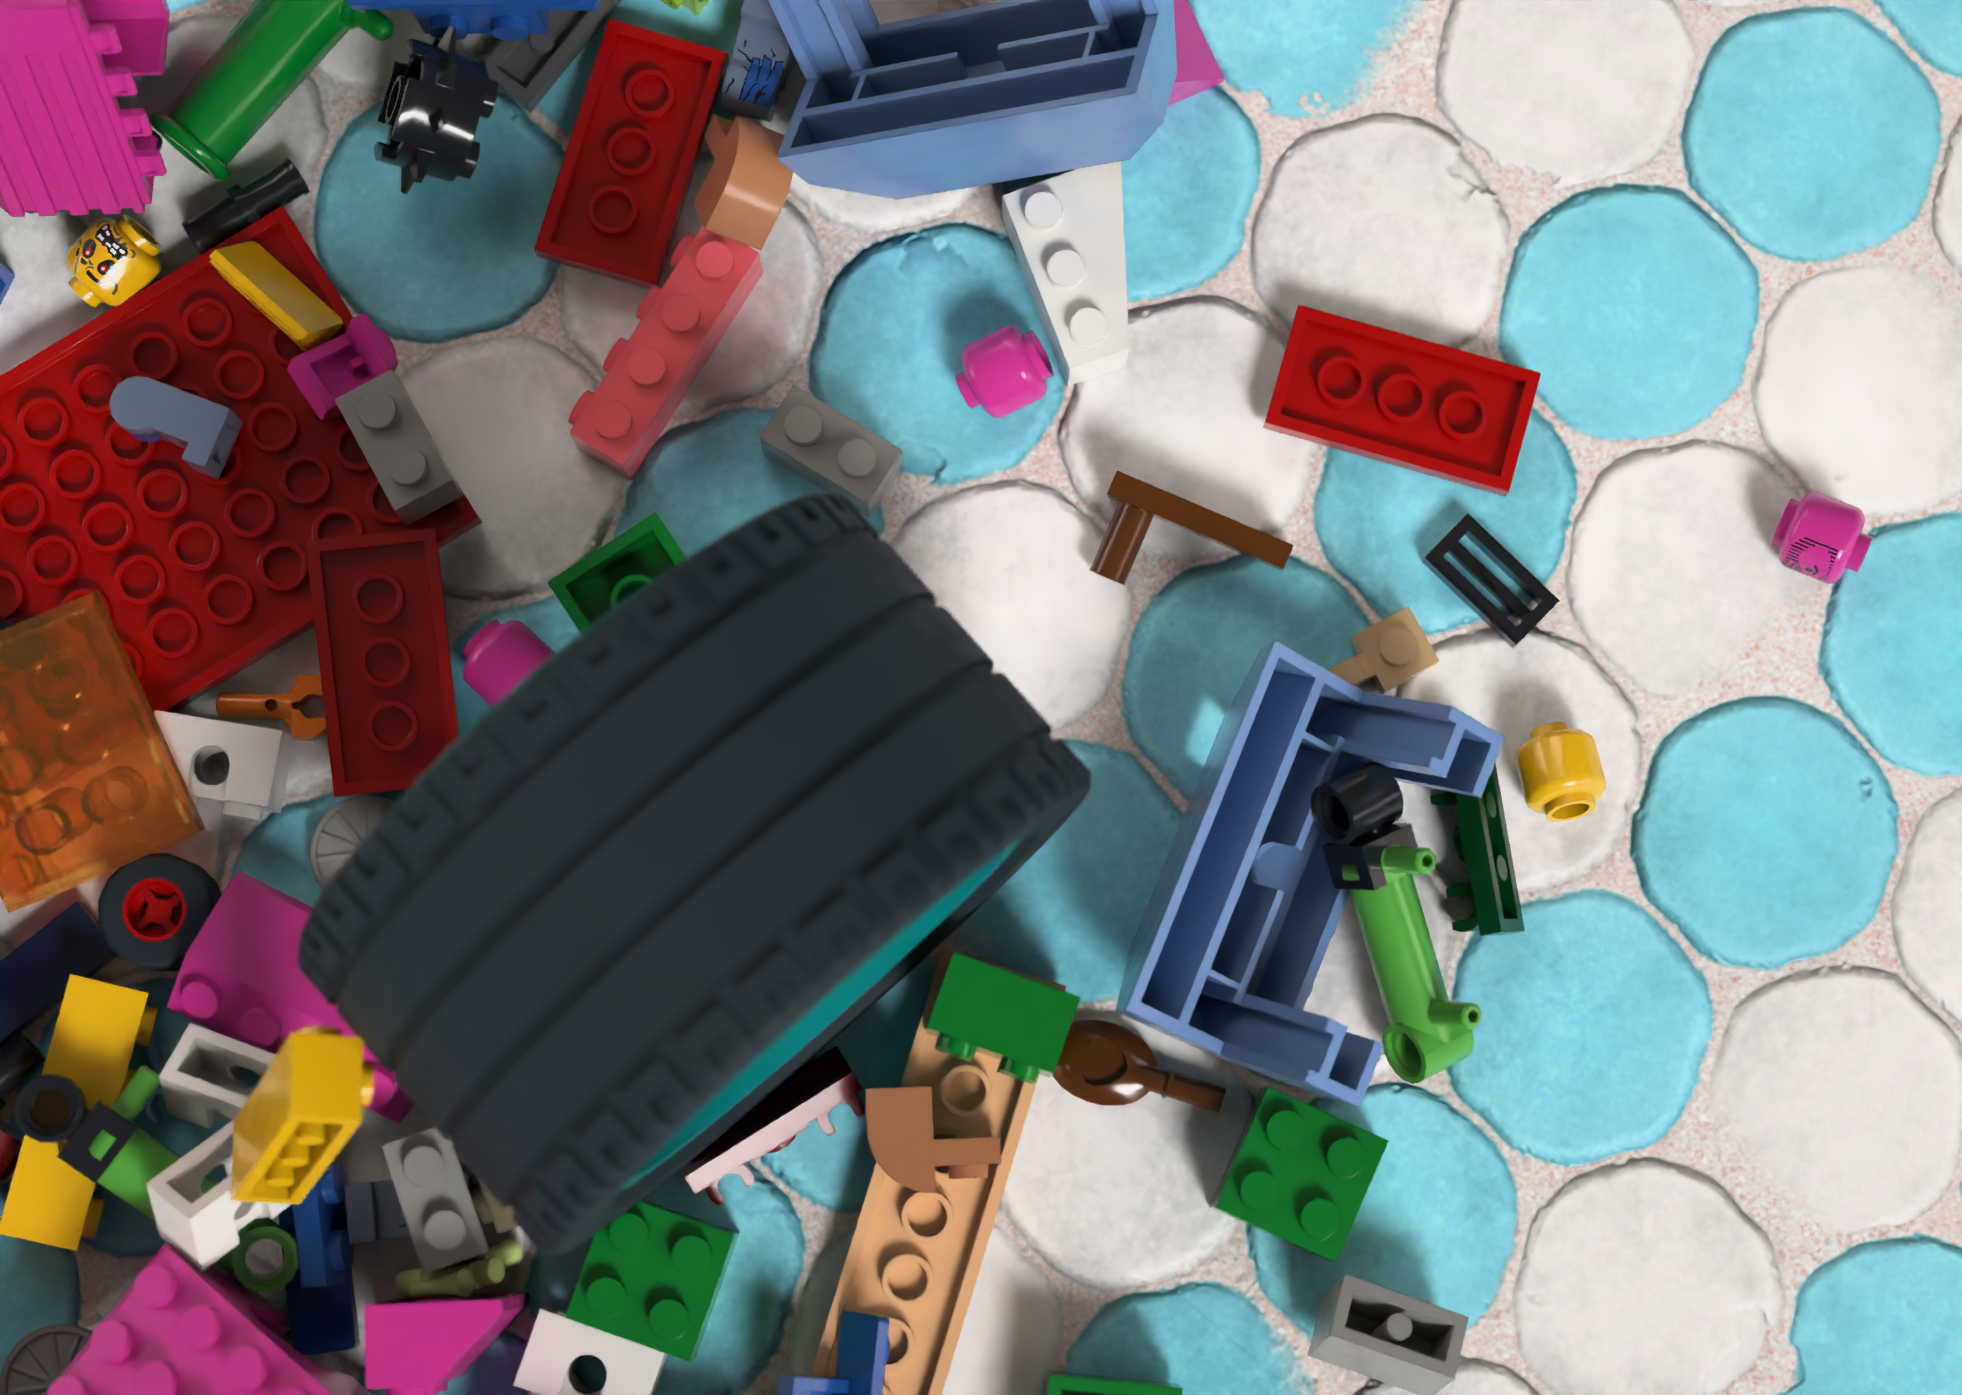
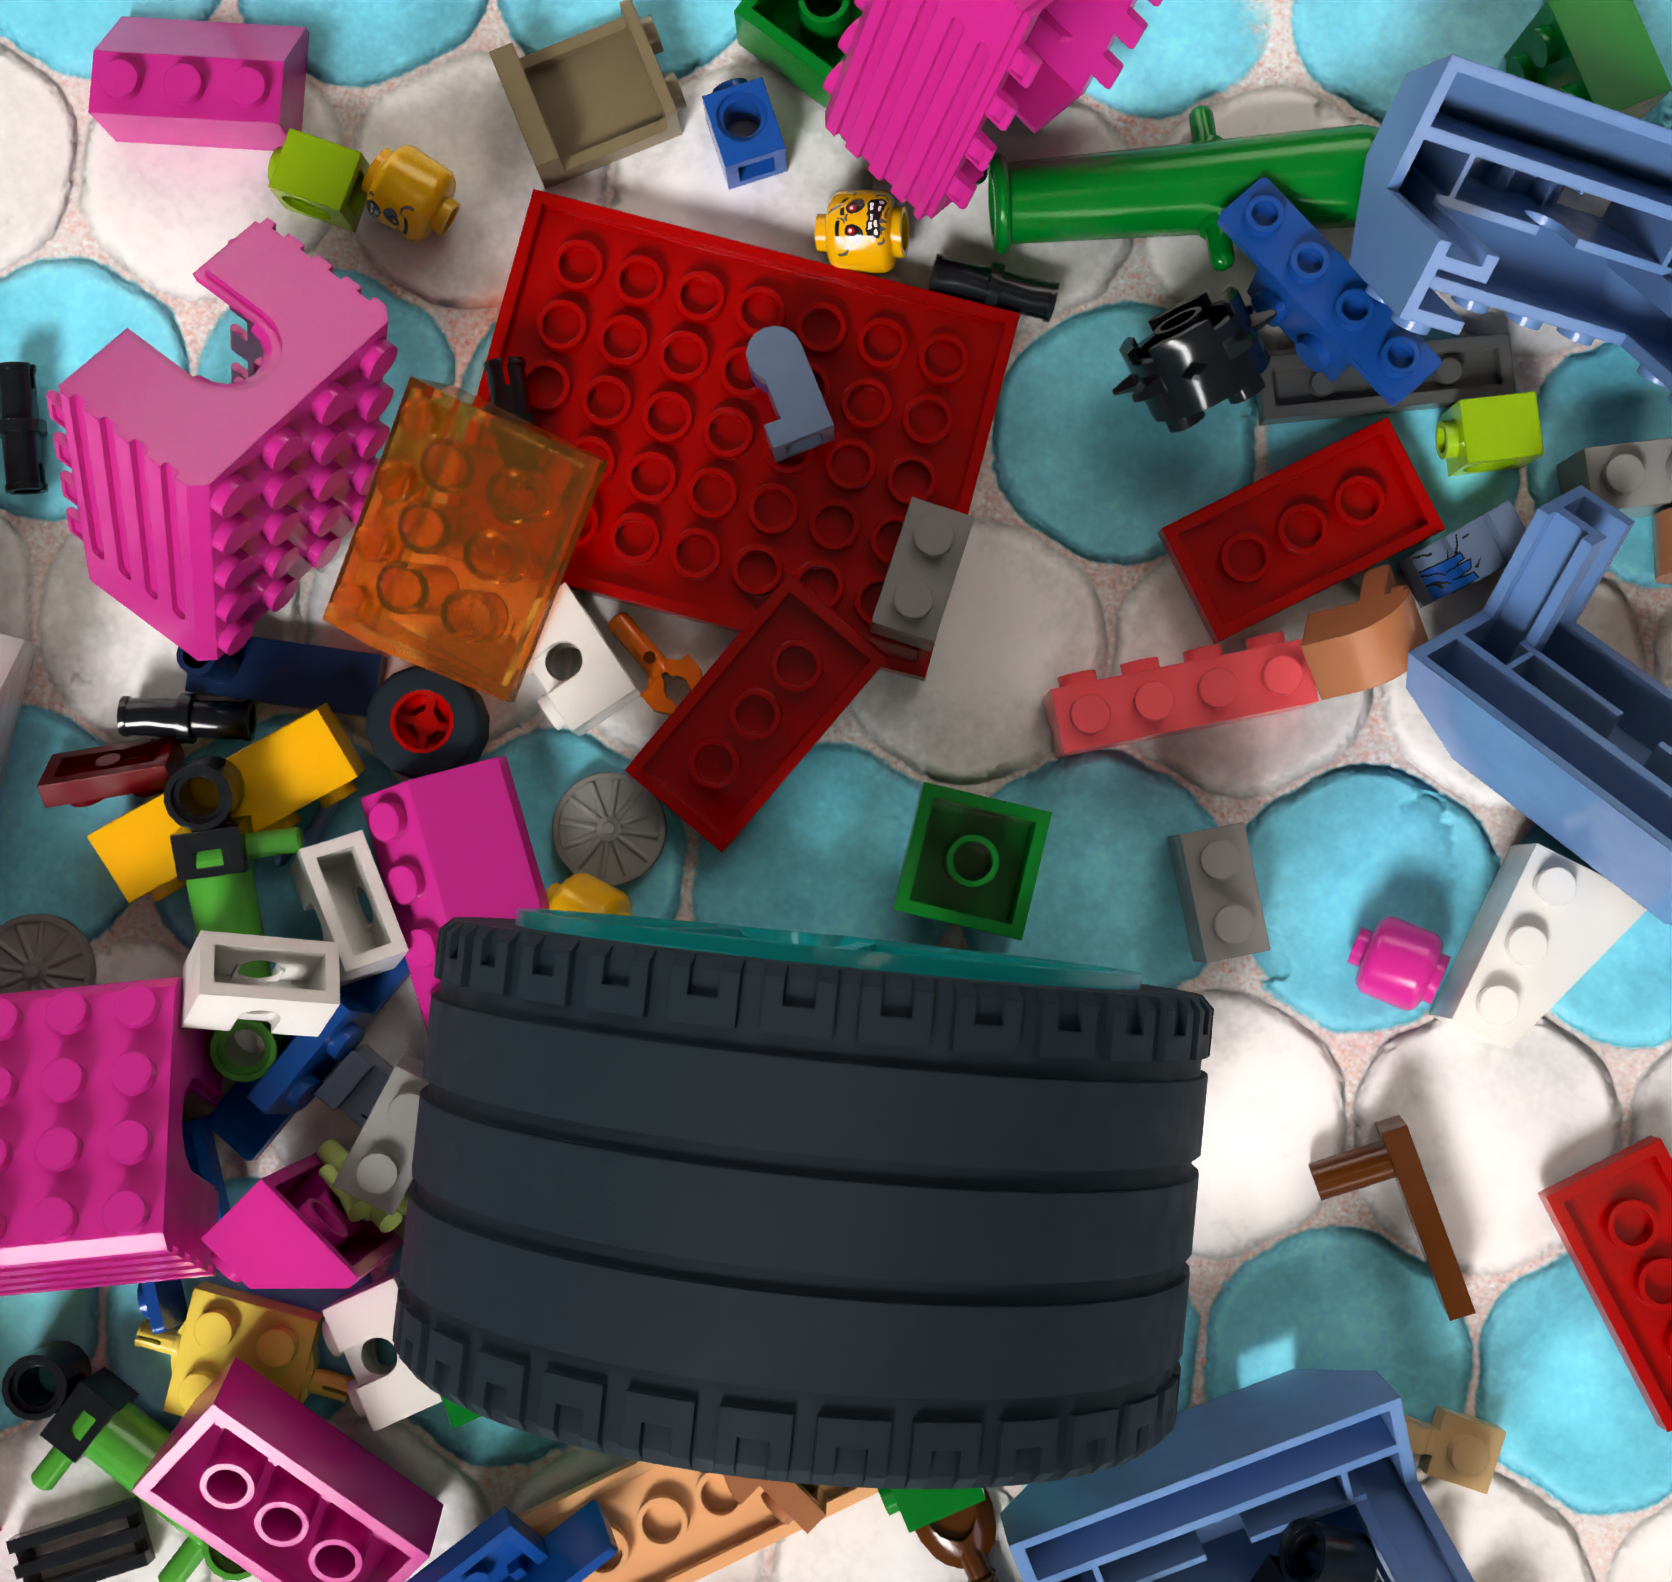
camera: 55 degrees right, 5 degrees up
yellow slope [209,241,343,352] -> none
yellow brick [231,1026,374,1204] -> none
dark pink bracket [287,313,398,421] -> none
dark pink head [461,619,555,707] -> none
black tile [1421,514,1560,648] -> none

